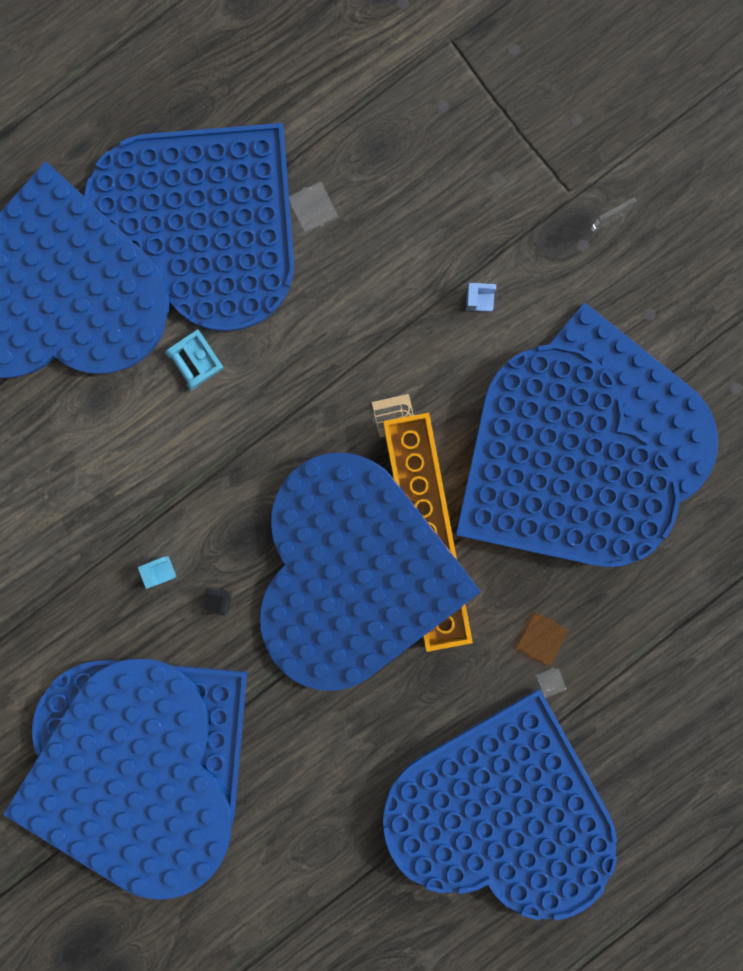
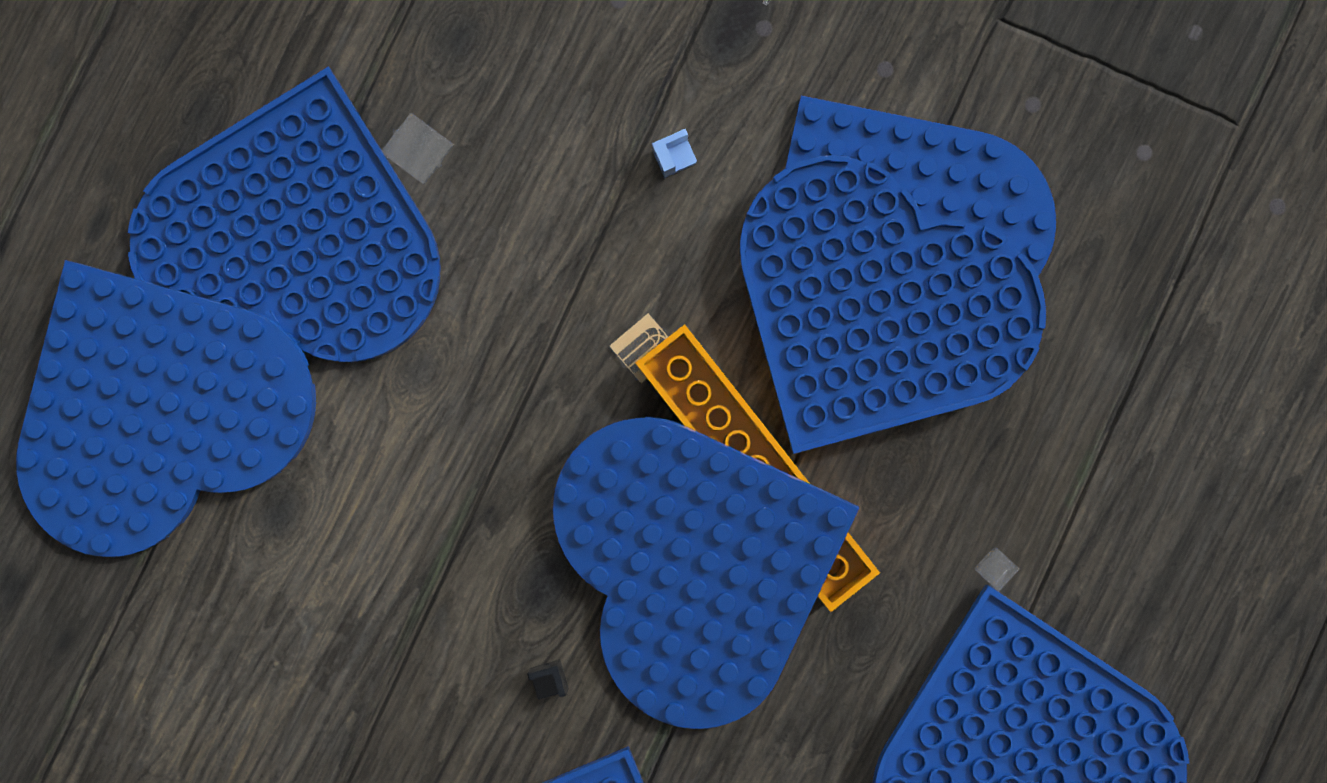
camera: 25 degrees left, 0 degrees up
medium azure panel [138,556,176,589] -> none
medium azure plate [165,330,224,391] -> none
clear orange piece [516,612,569,666] -> none

